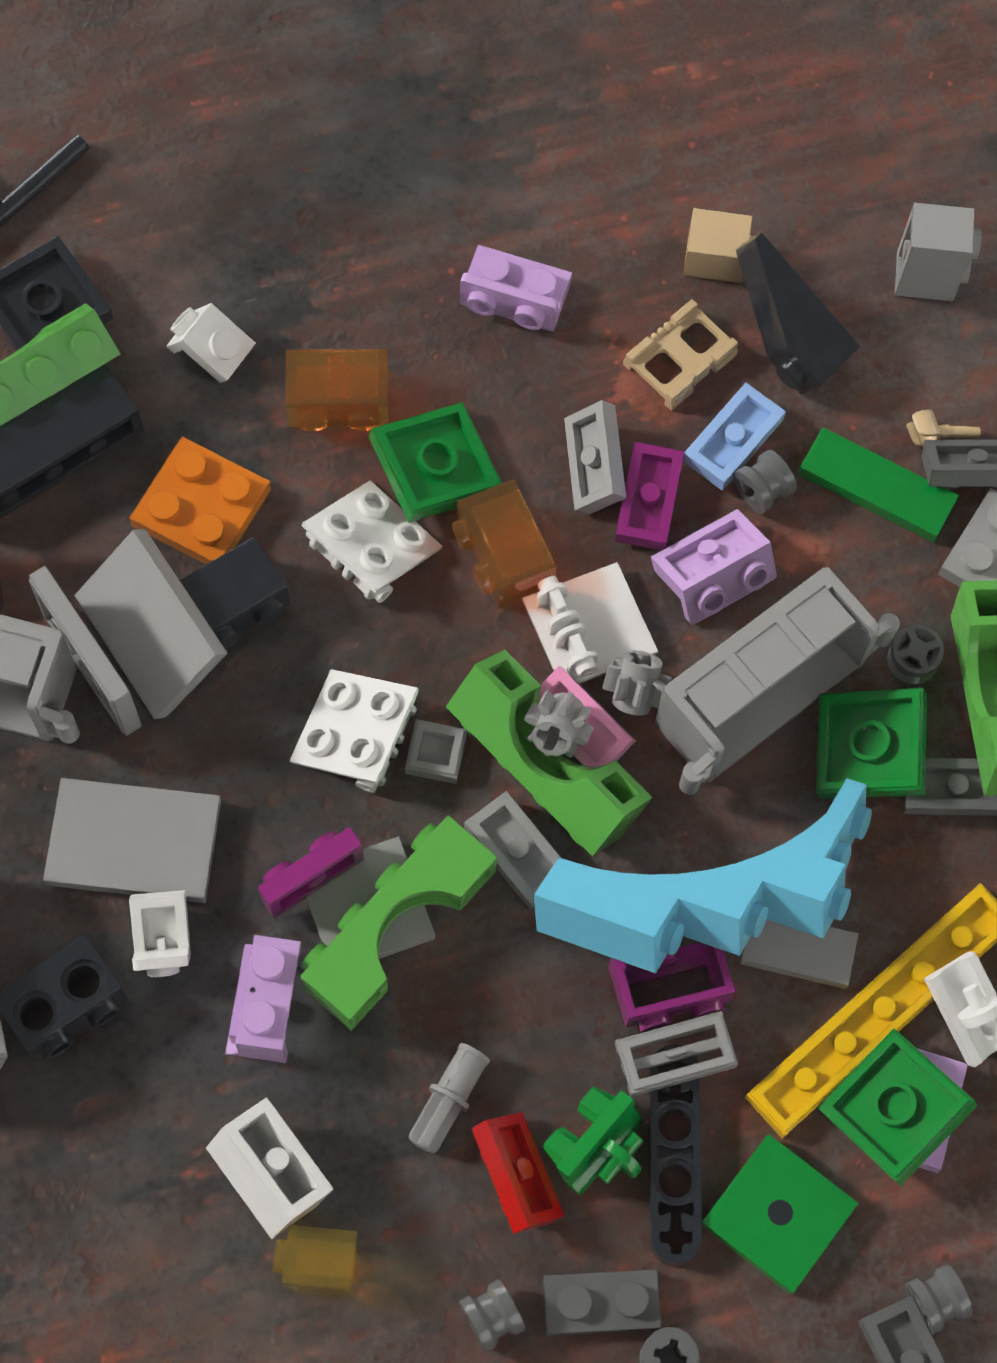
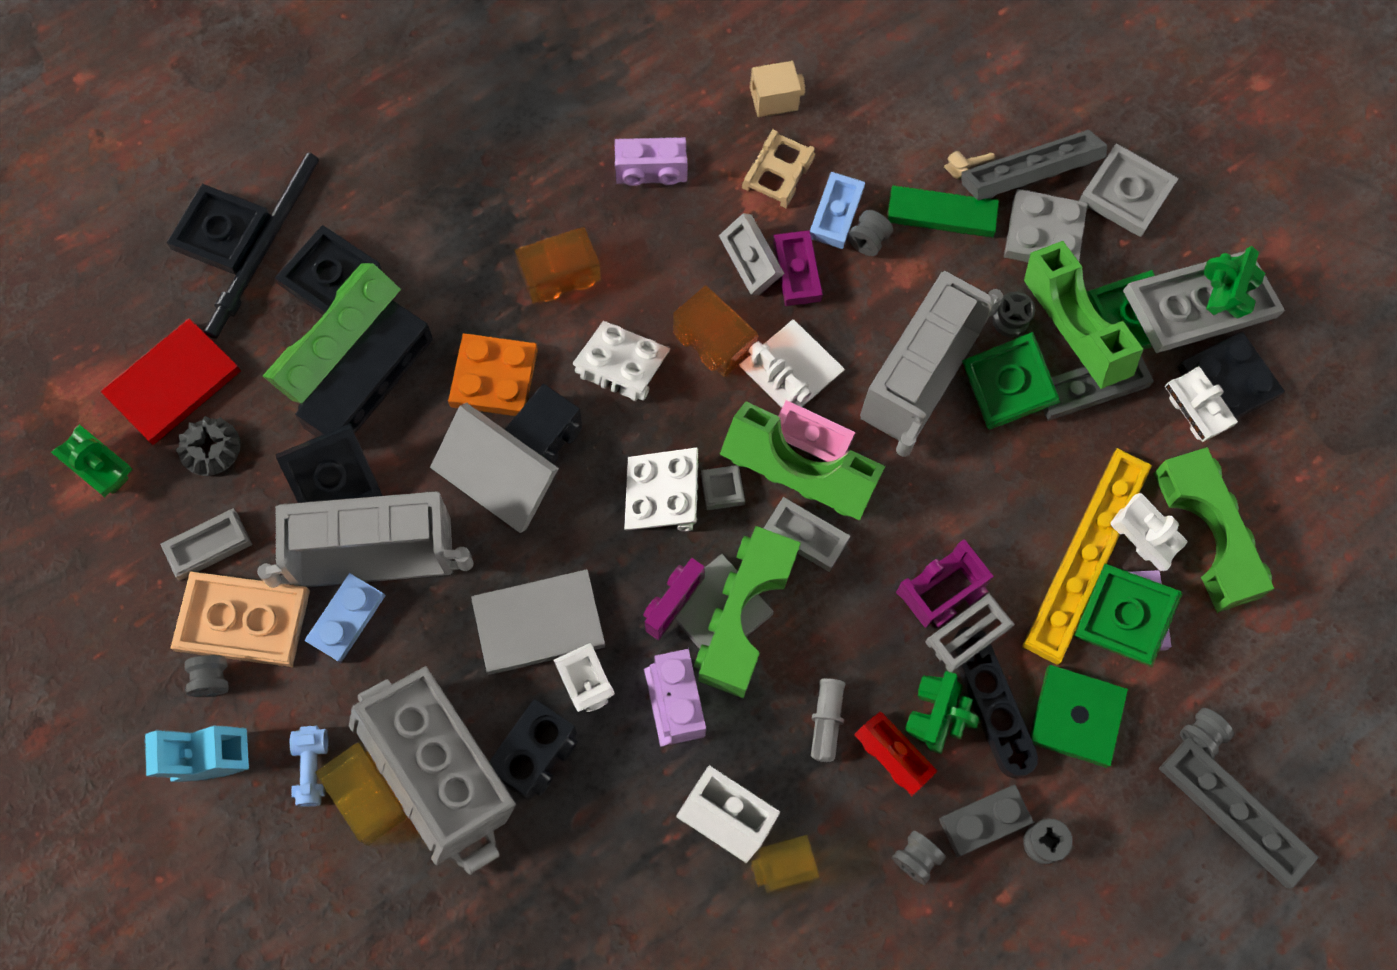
camera: 20 degrees left, 0 degrees up
light grey tile [29,566,142,736] -> none
white bracket [166,303,256,383] -> none
green tile [369,402,504,523] -> none
light grey gear [524,690,594,758] -> none
medium azure arch [534,778,872,973] -> none
light grey gear [602,650,672,715] -> none
lavender bracket [651,509,777,625] -> none
black slope [736,232,860,395] -> none
light grey tile [740,919,859,989] -> none
light grey brick [894,202,982,301] -> none

